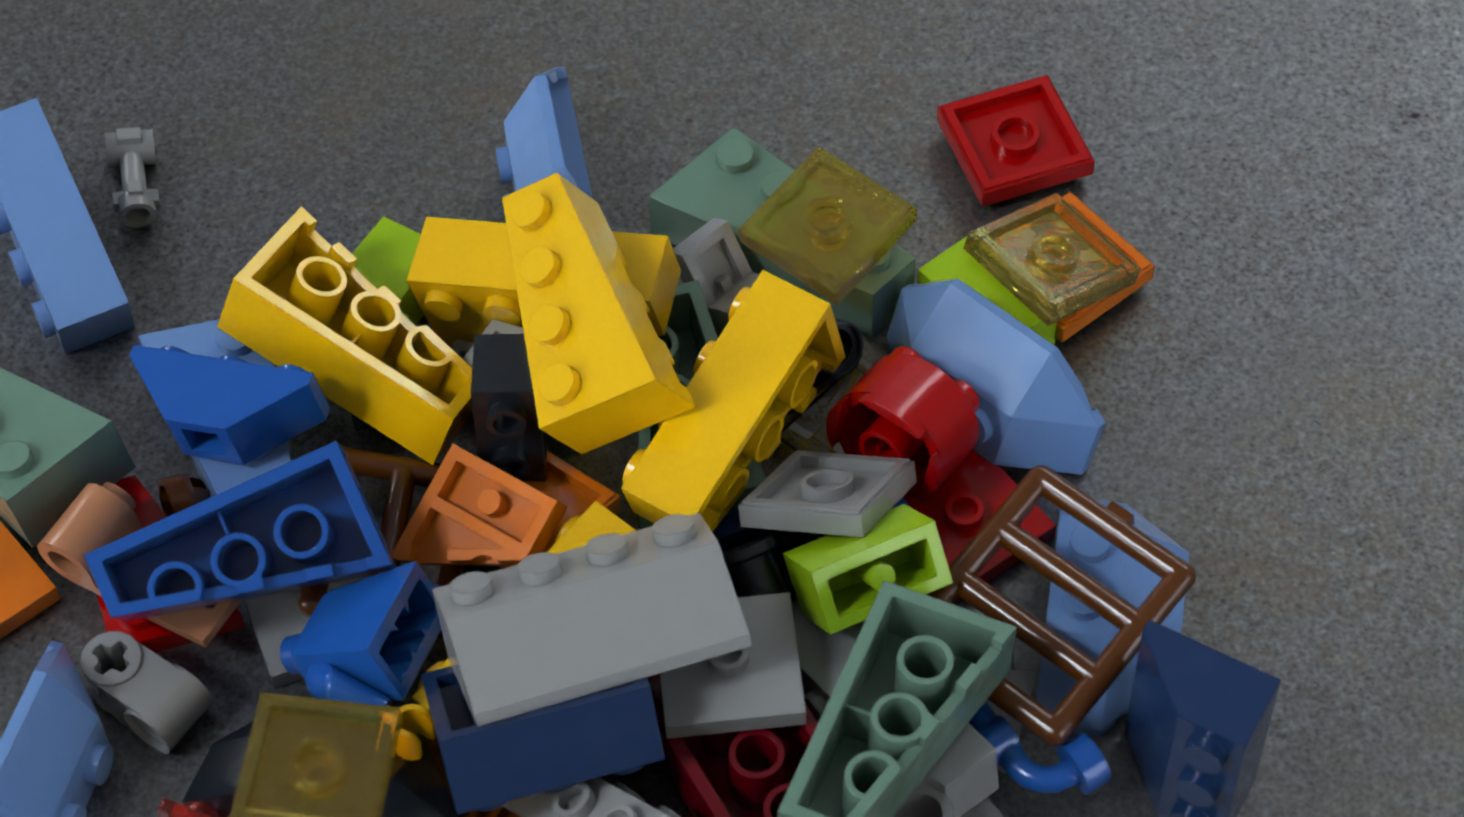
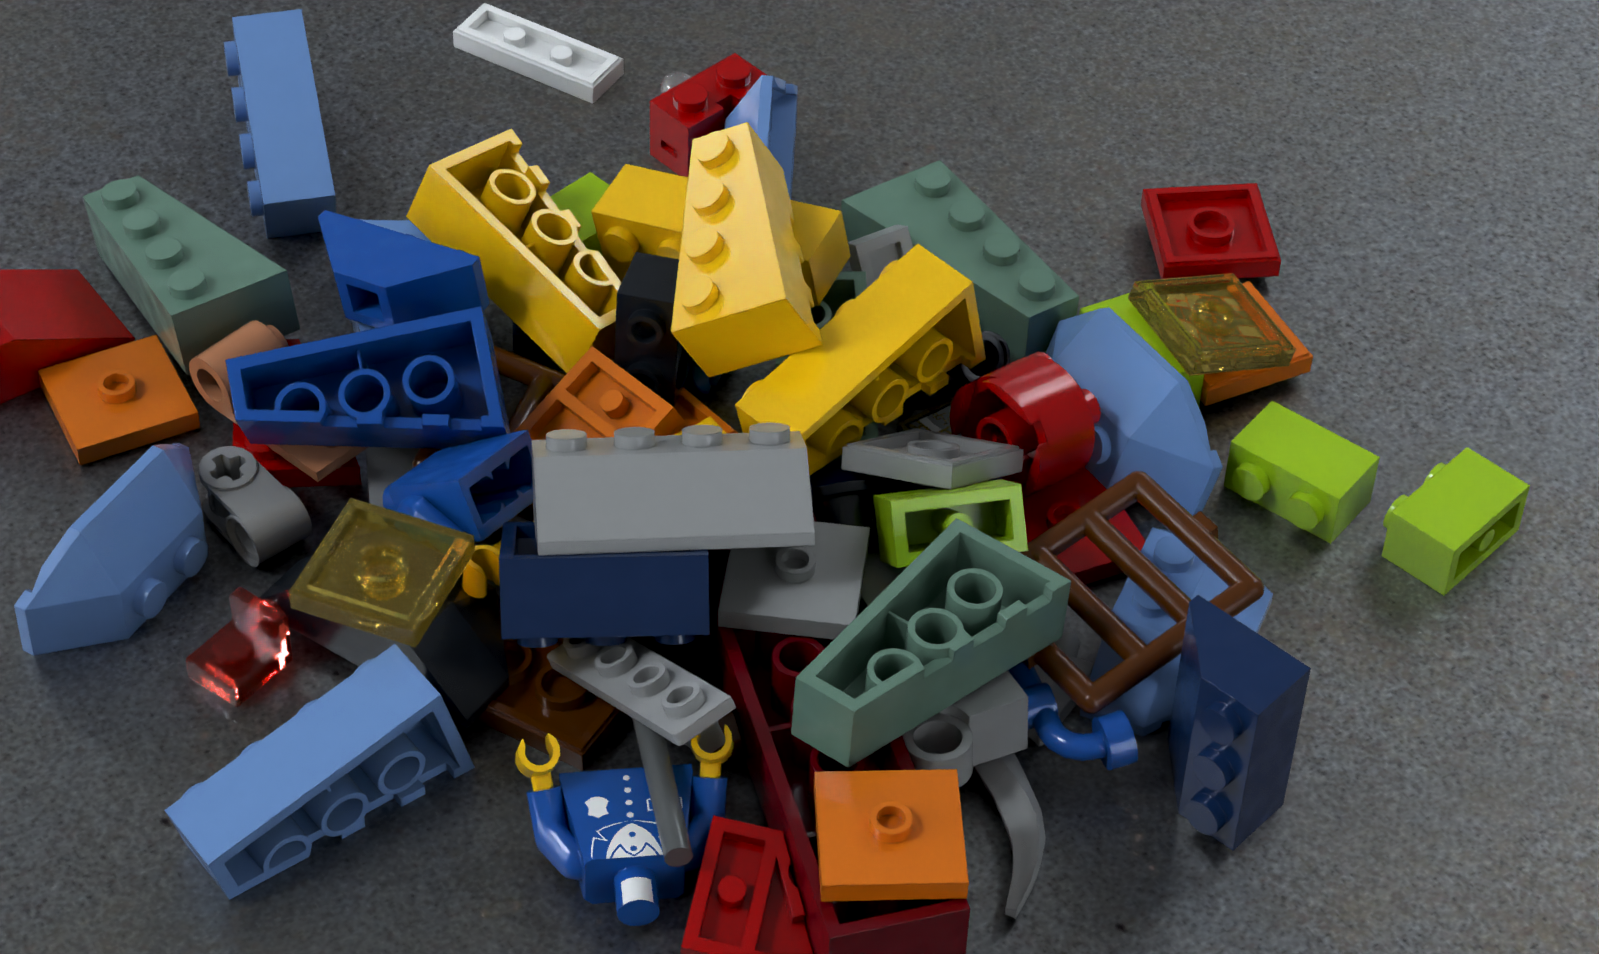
camera: 10 degrees right, 10 degrees down
light grey bar [104,127,160,228] -> none
clear yellow plate [738,146,917,305] -> none
none -> white tile [453,3,624,104]
none -> red piece [650,53,766,177]
none -> lime brick [1224,401,1380,544]
none -> lime brick [1381,447,1530,596]

